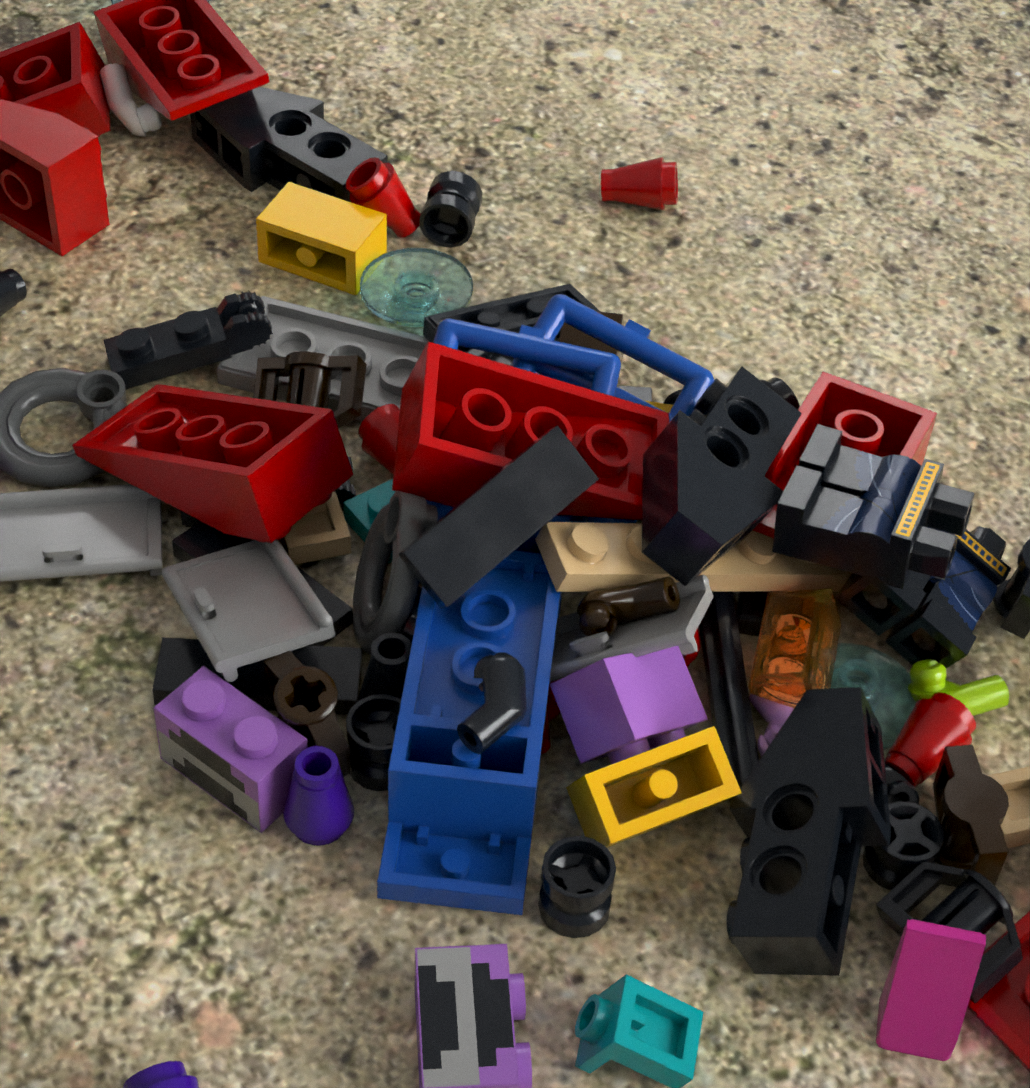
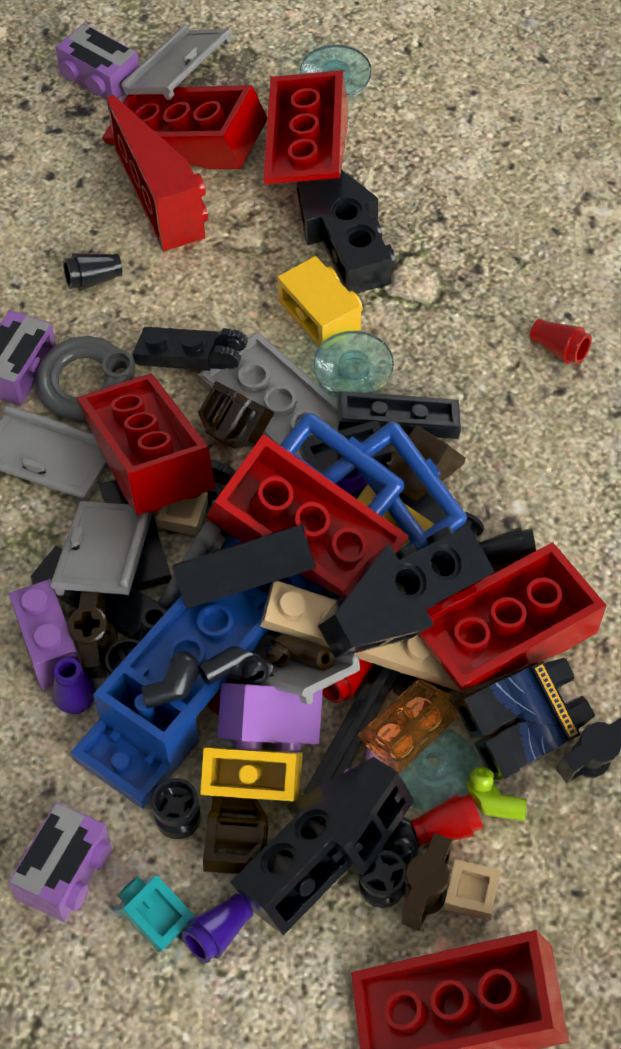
camera: 35 degrees right, 10 degrees up
white arm [100,63,162,137] -> none
red cone [346,157,421,238] -> none
black wheel [419,171,483,248] -> none
black hips [772,424,975,590] -> none
black piece [876,861,1023,1003] -> none
dark pink slope [876,919,986,1061] -> none
none -> dark purple cone [182,893,254,963]
none -> black arm [198,646,269,686]
none -> dark brown piece [203,796,269,874]

